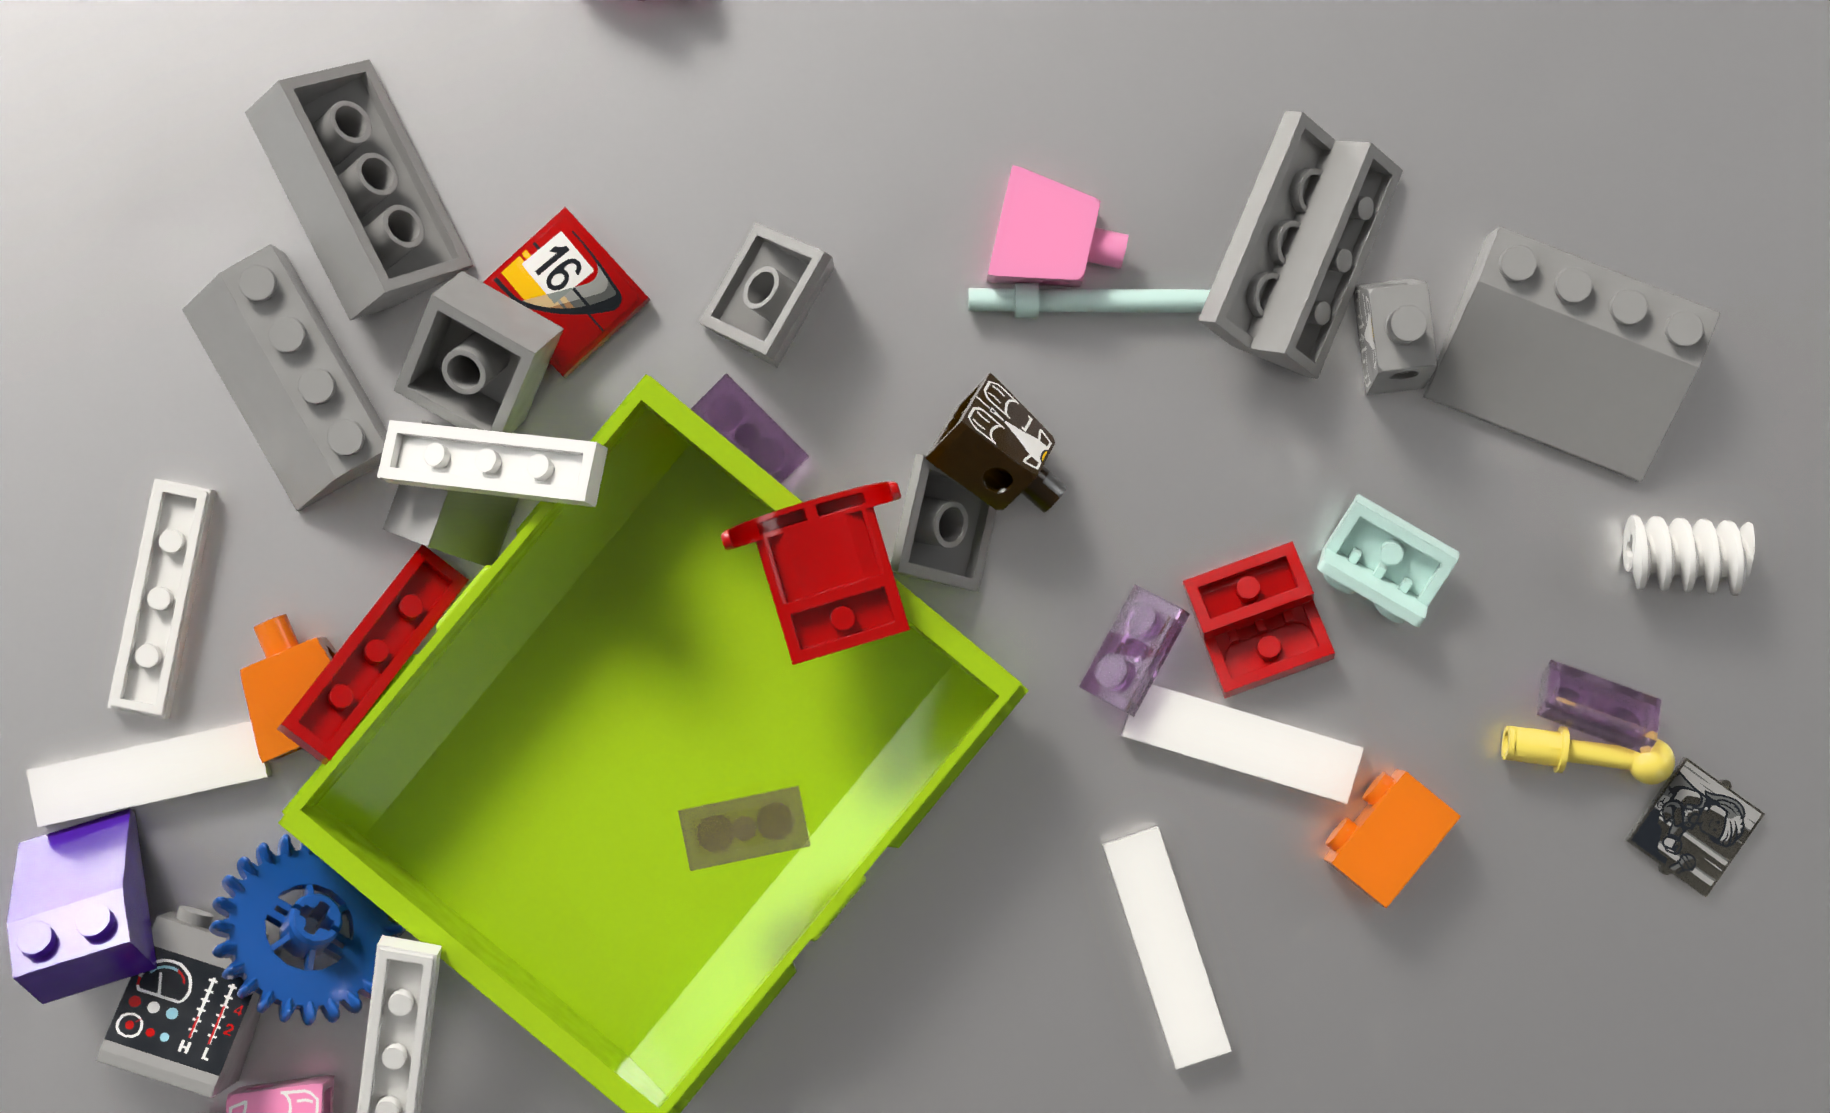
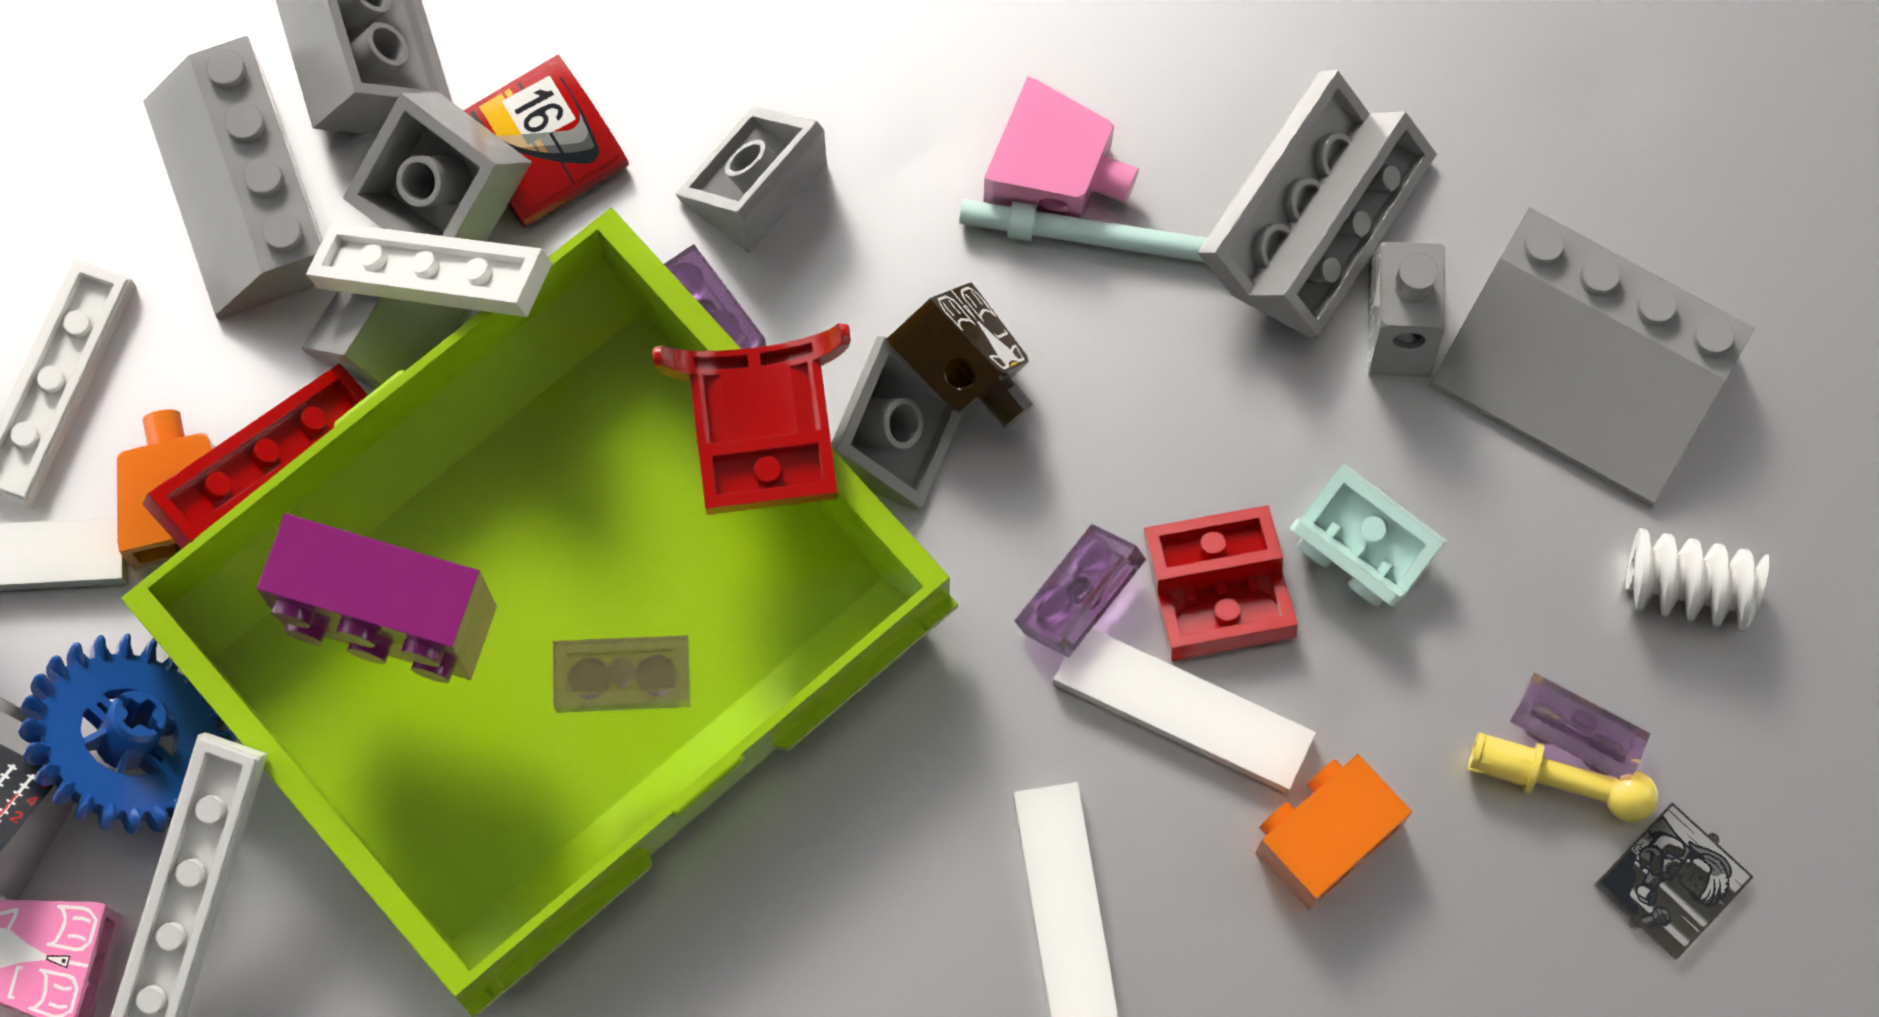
camera: 10 degrees right, 15 degrees down
none -> magenta brick [256,513,497,683]

